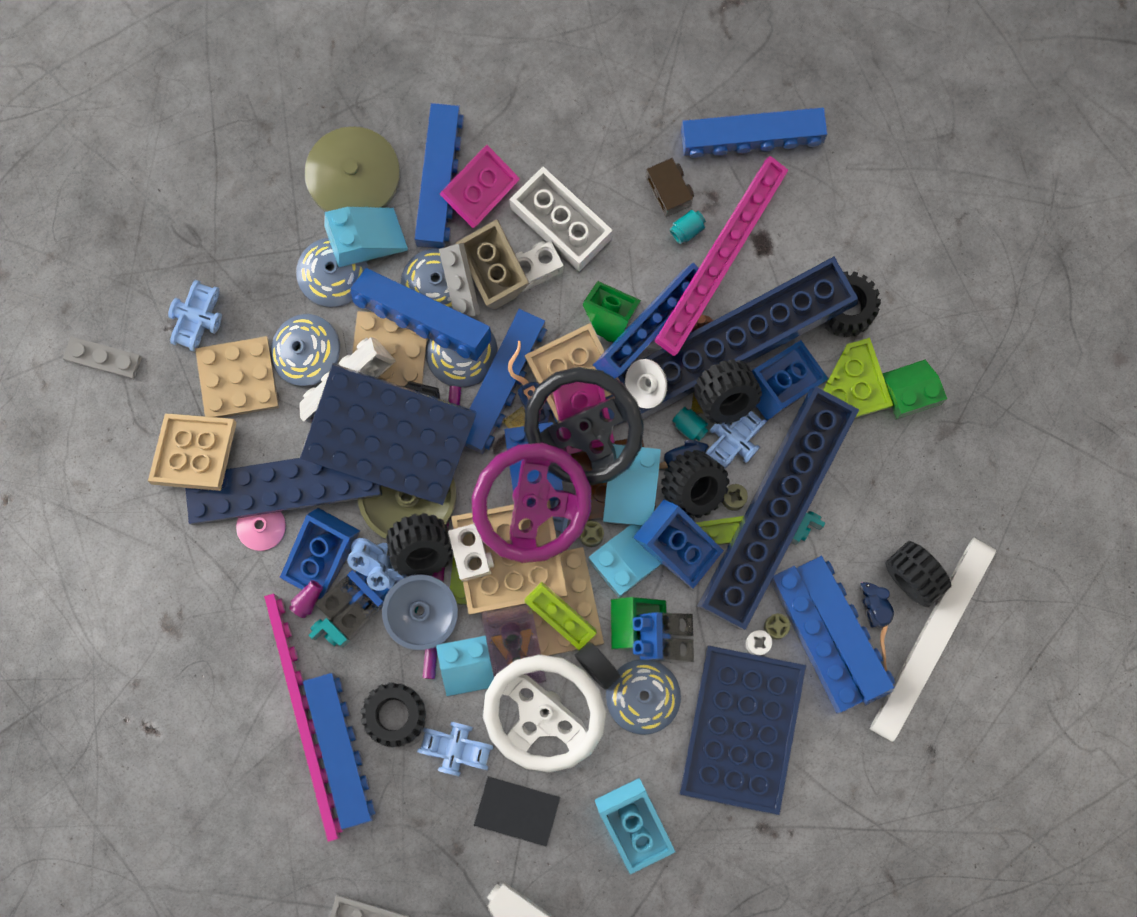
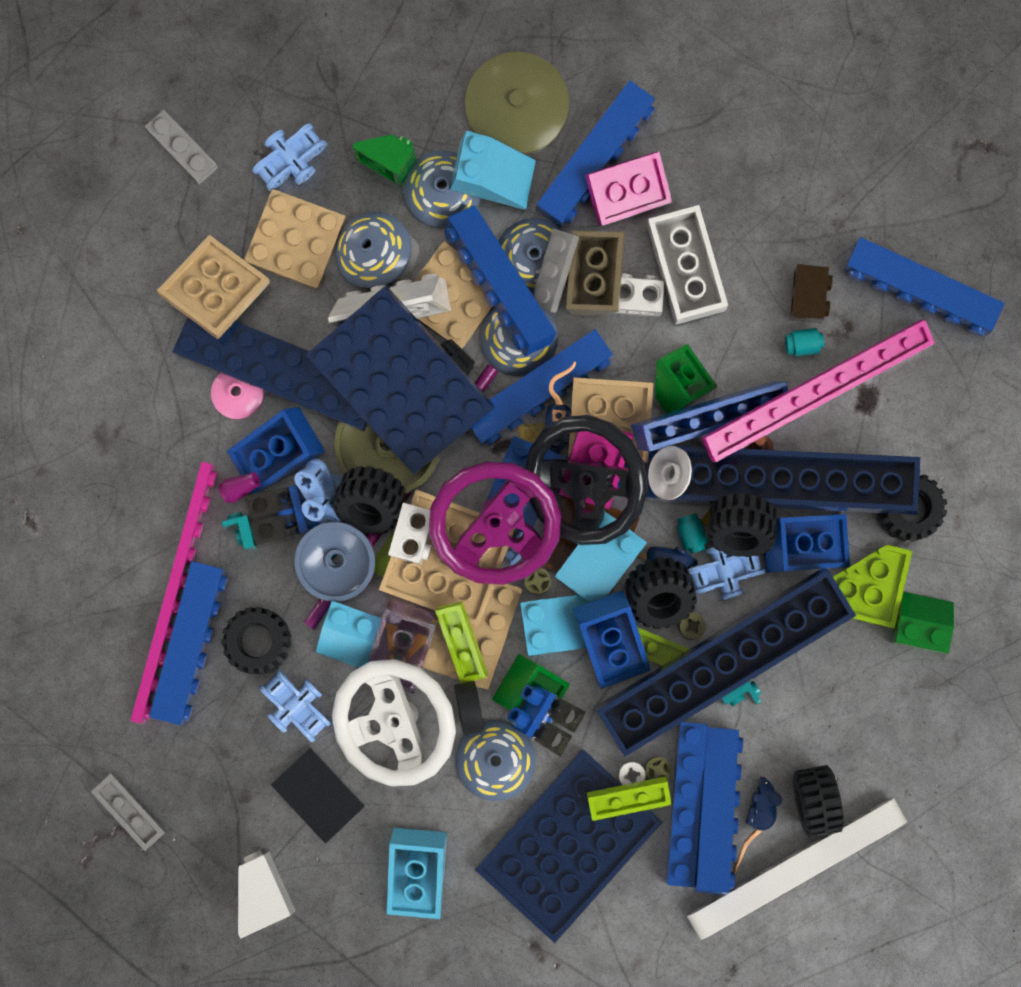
camera: 30 degrees right, 5 degrees up
none -> green slope [352,134,416,187]
none -> lime plate [587,777,672,821]

